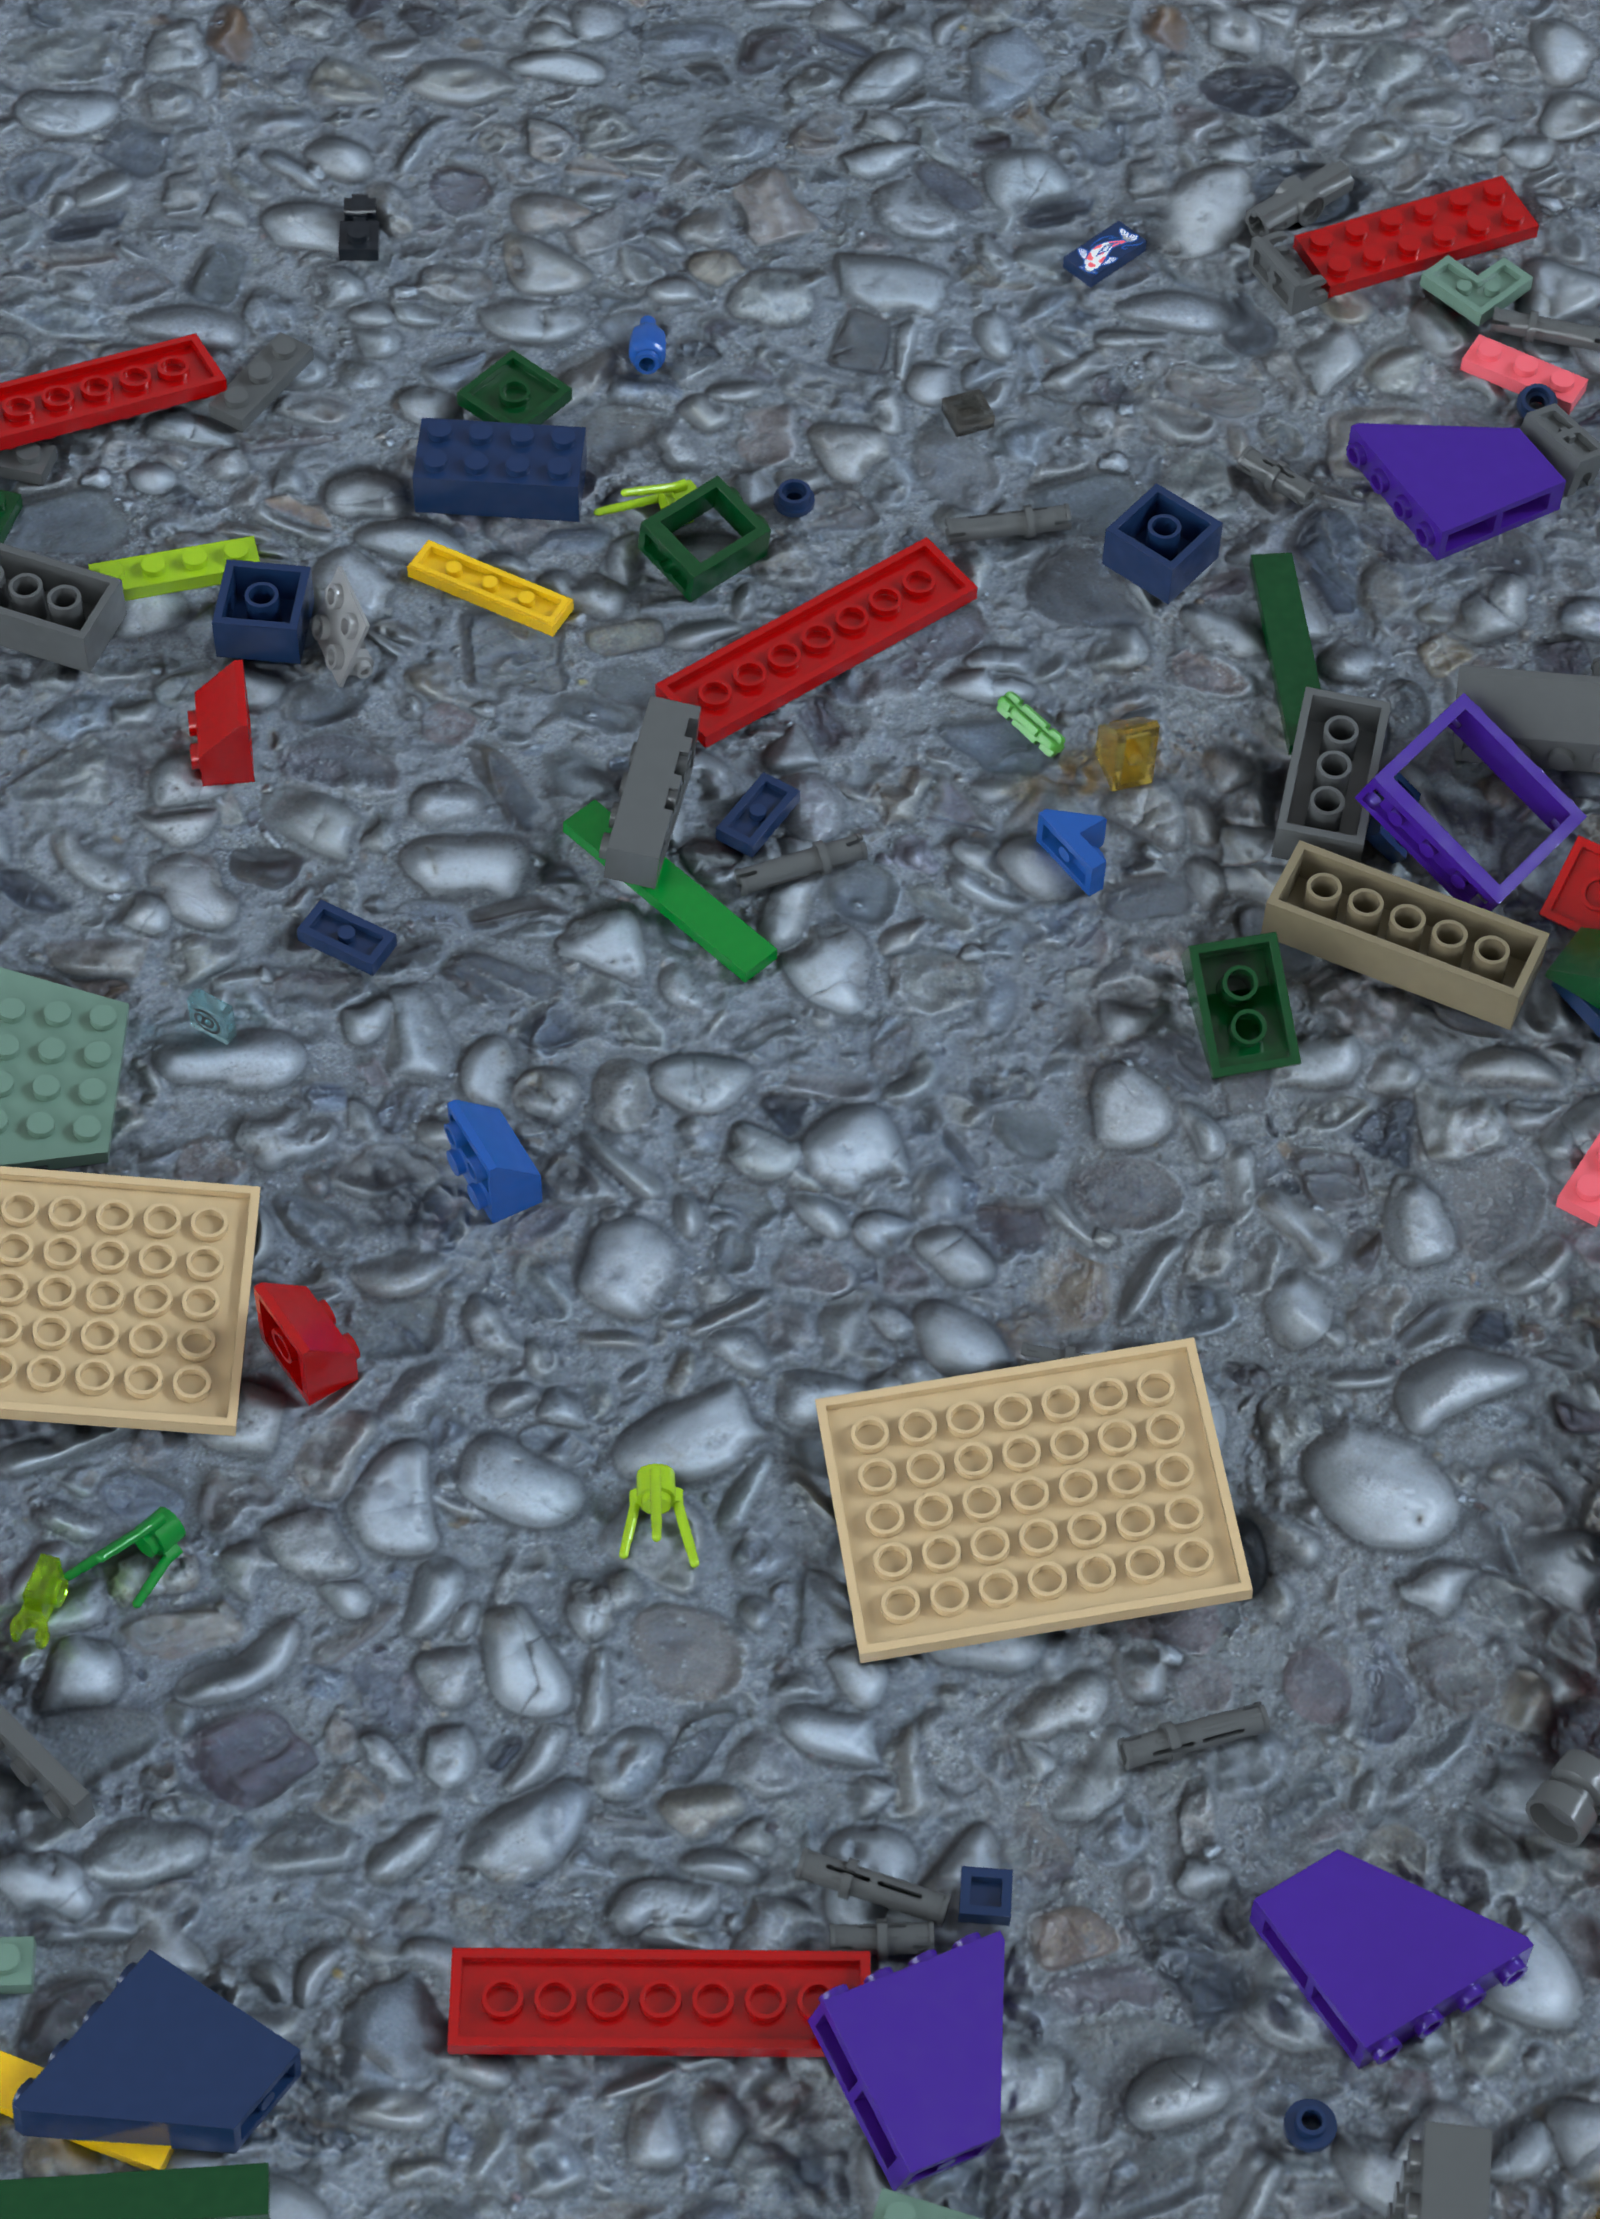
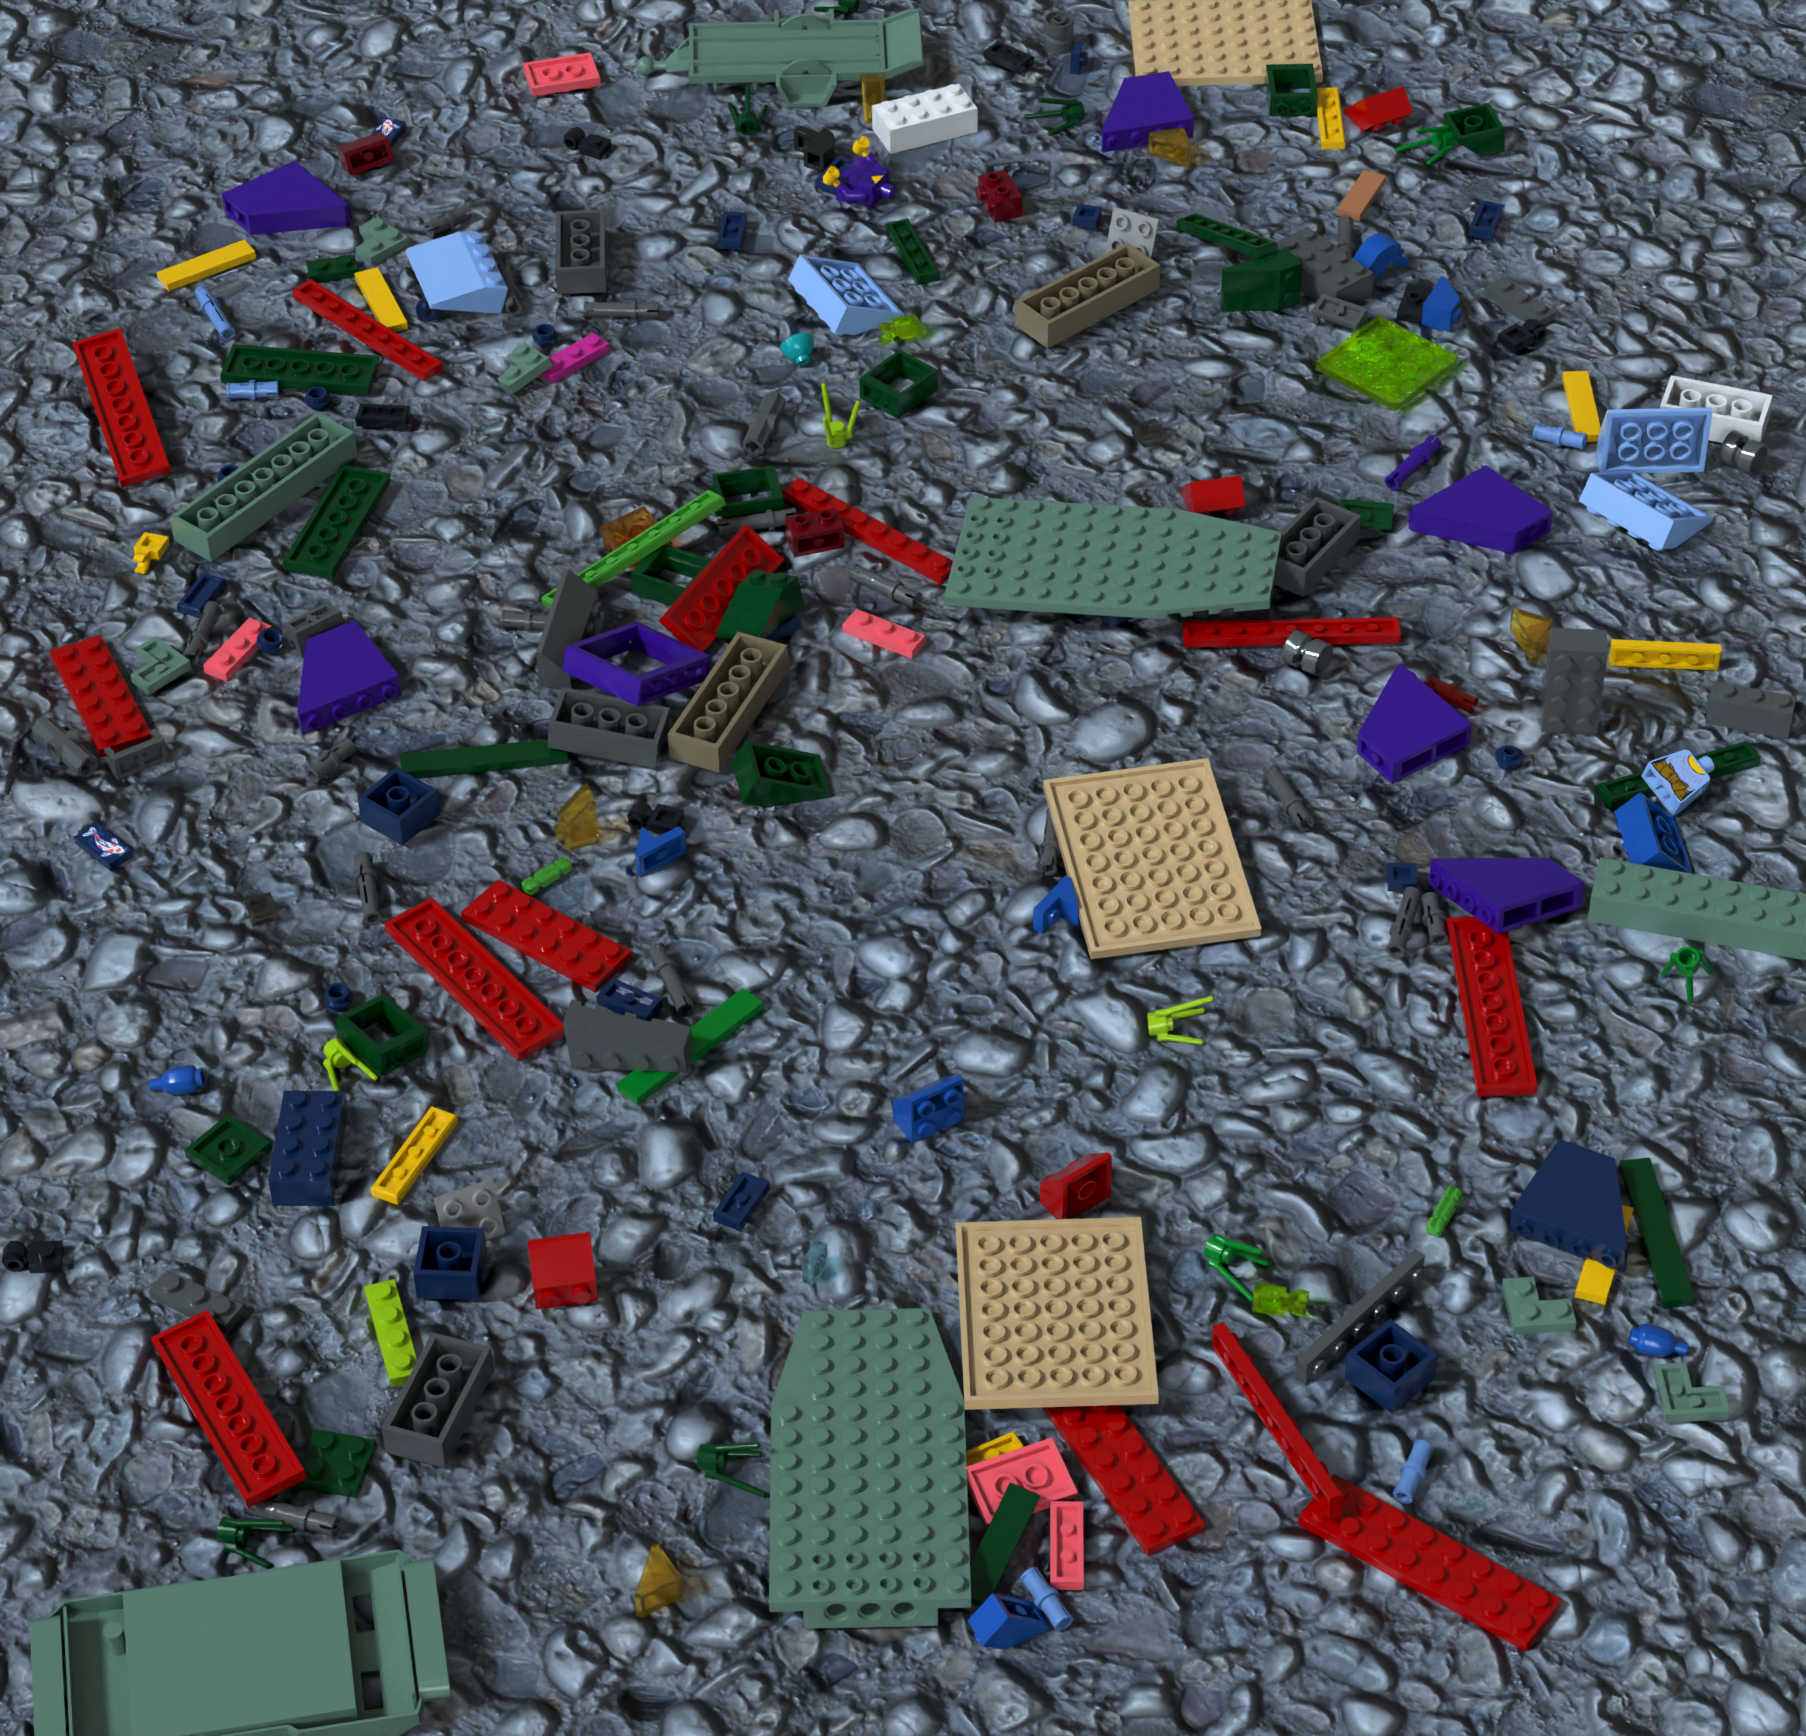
camera: 90 degrees left, 10 degrees down
none -> red plate [461,879,632,993]
none -> black plate [627,802,684,834]
none -> blue slope [1033,876,1079,934]
none -> clear red pin [1424,674,1479,714]
none -> bright green axle [1426,1186,1462,1237]

